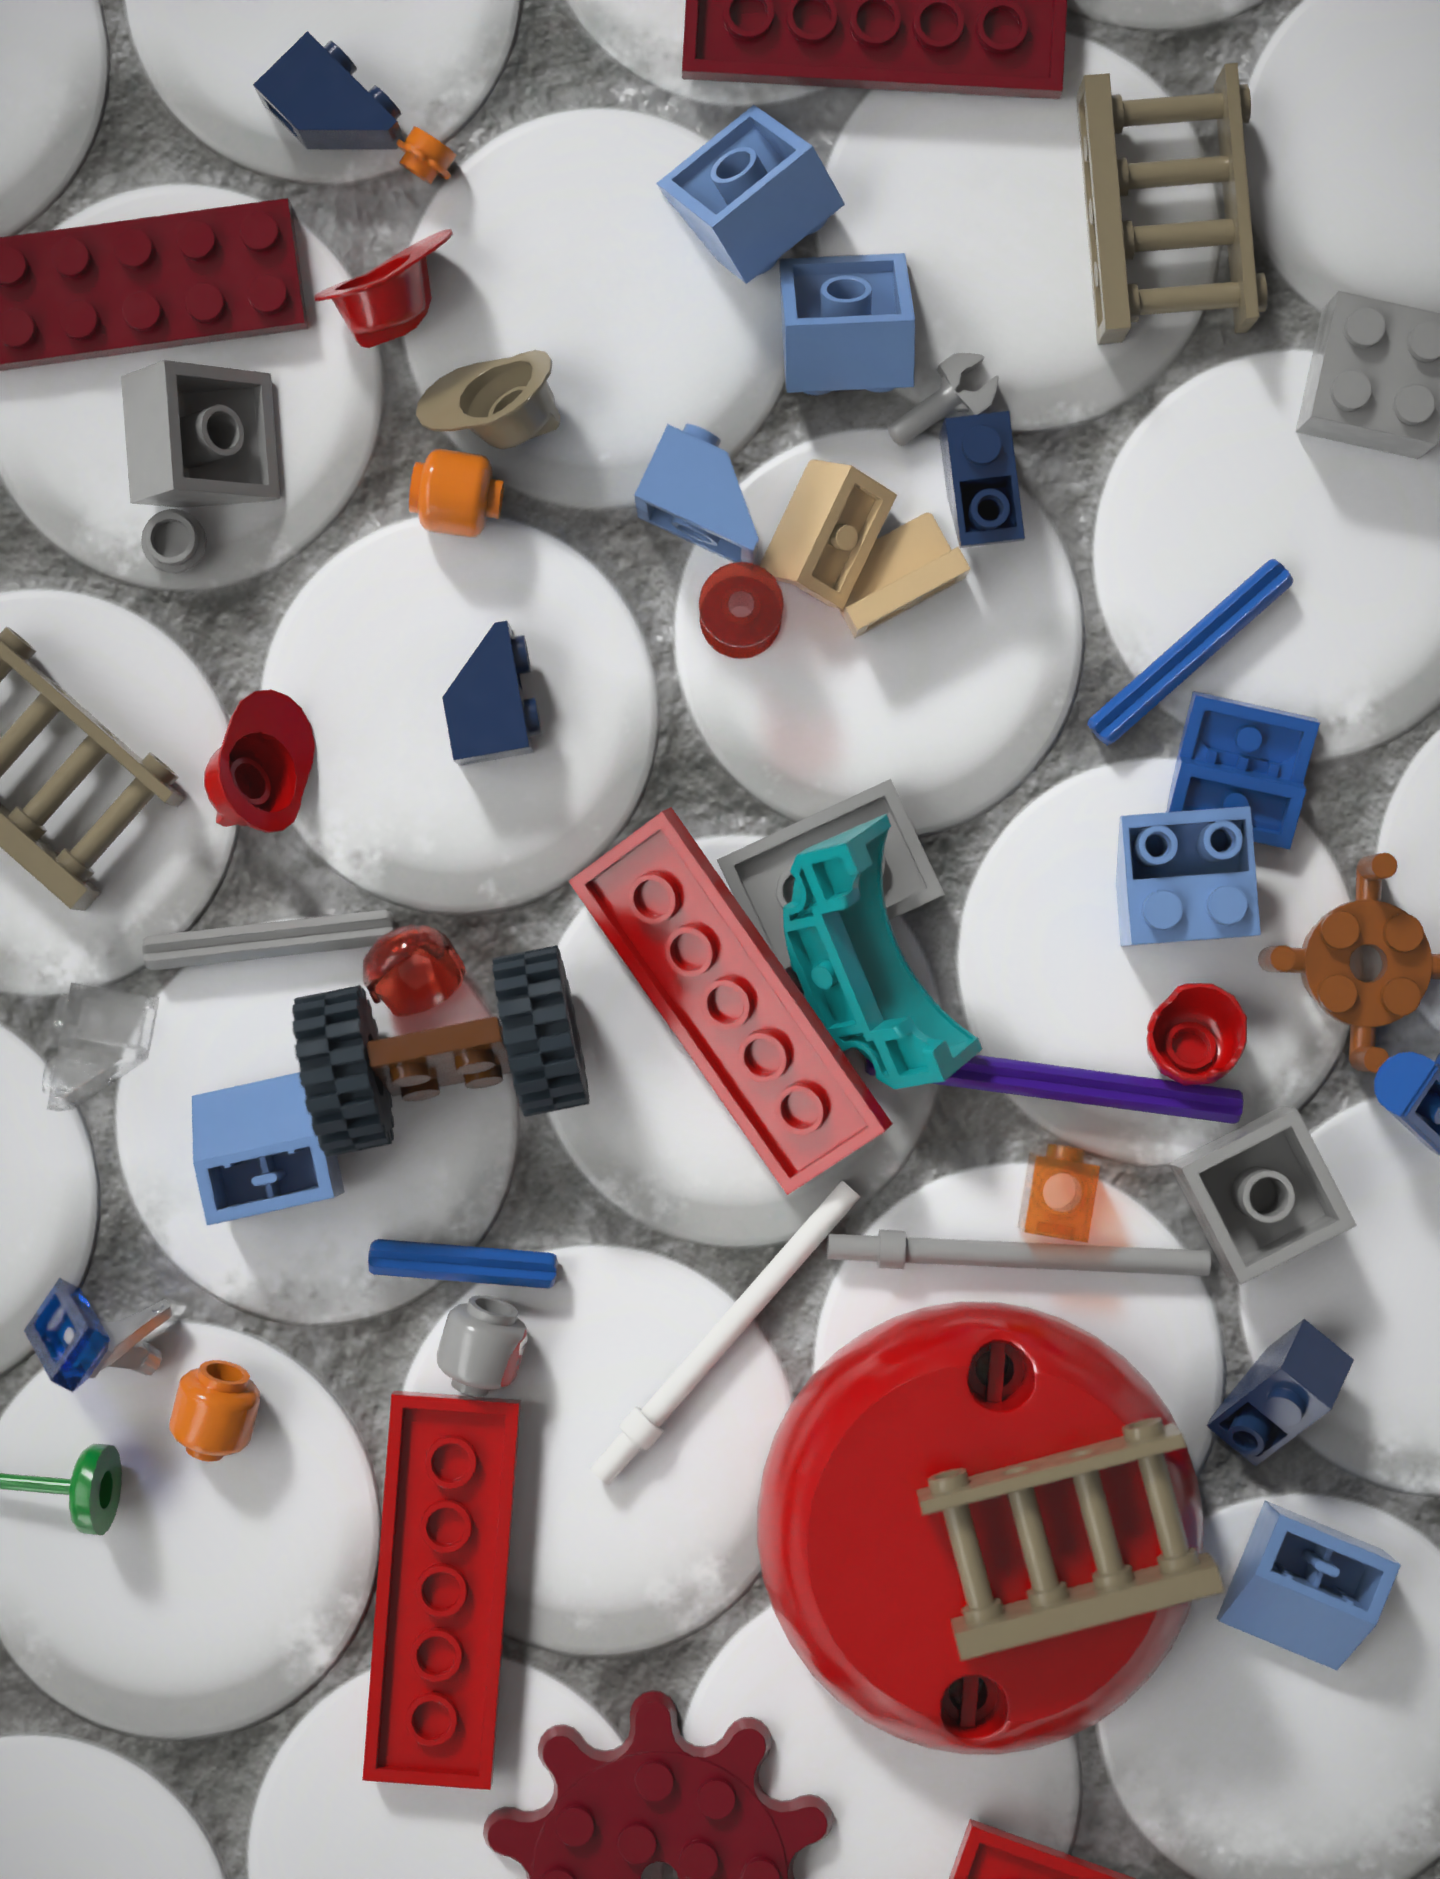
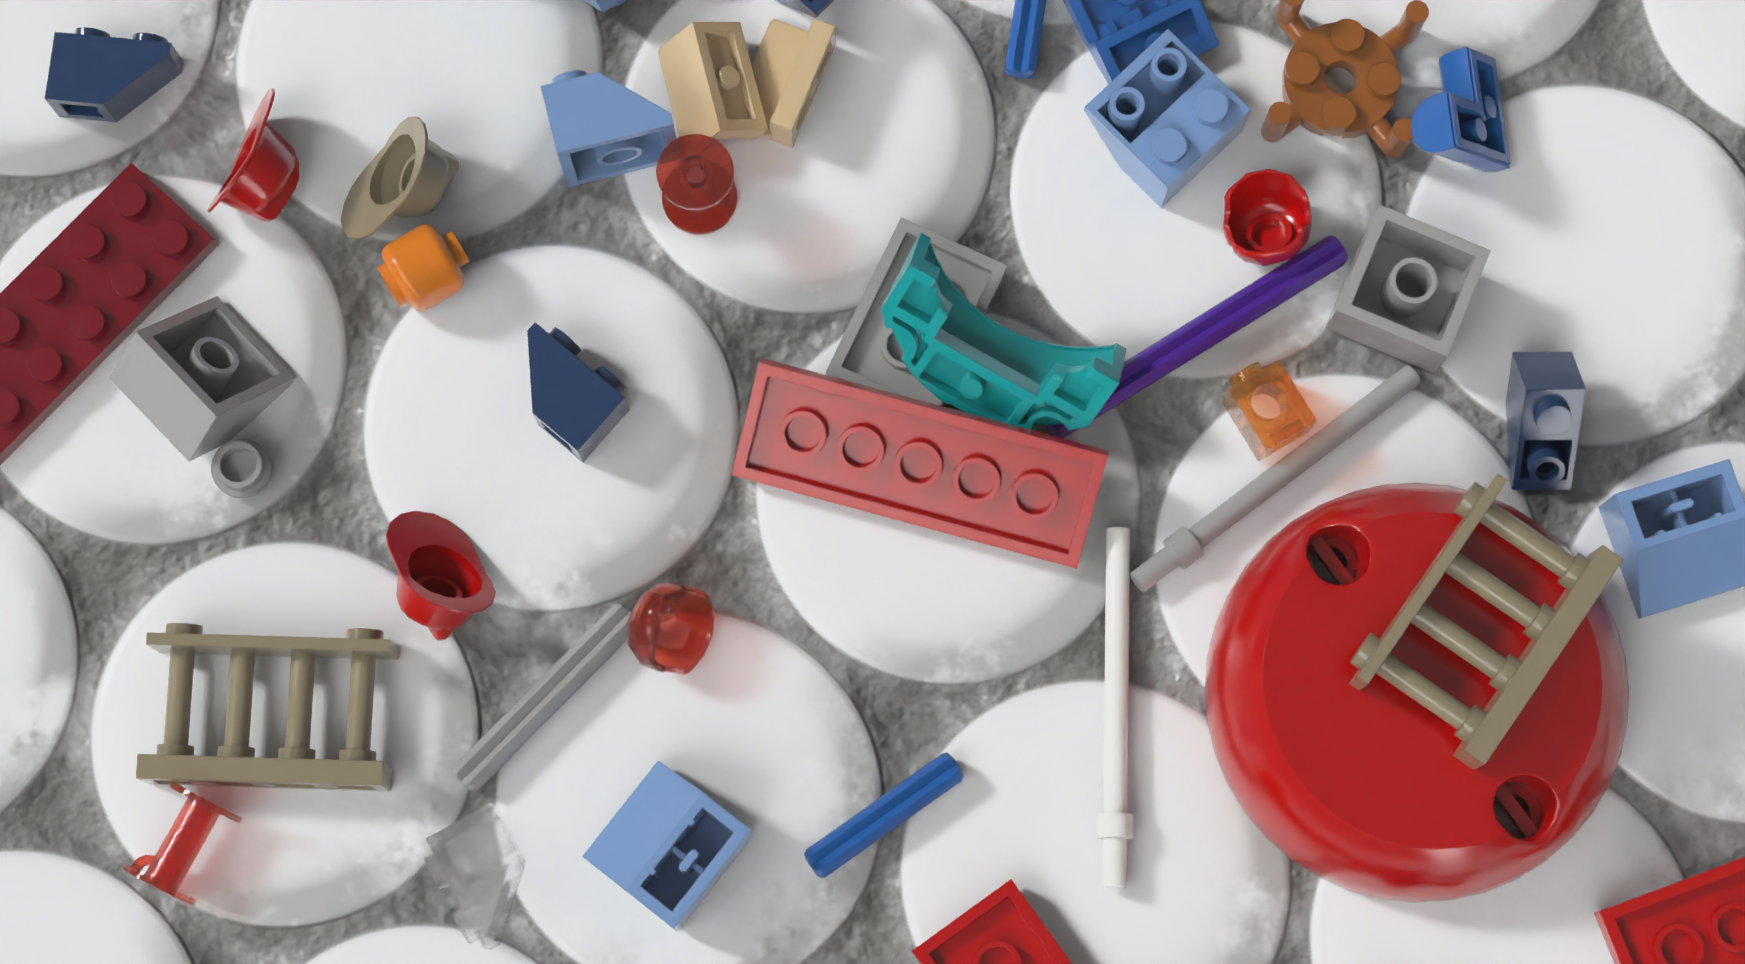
camera: 45 degrees left, 10 degrees down
black plate [292,945,590,1157] -> none
orange plate [396,126,457,184] -> none
light grey head [437,1296,528,1397] -> none

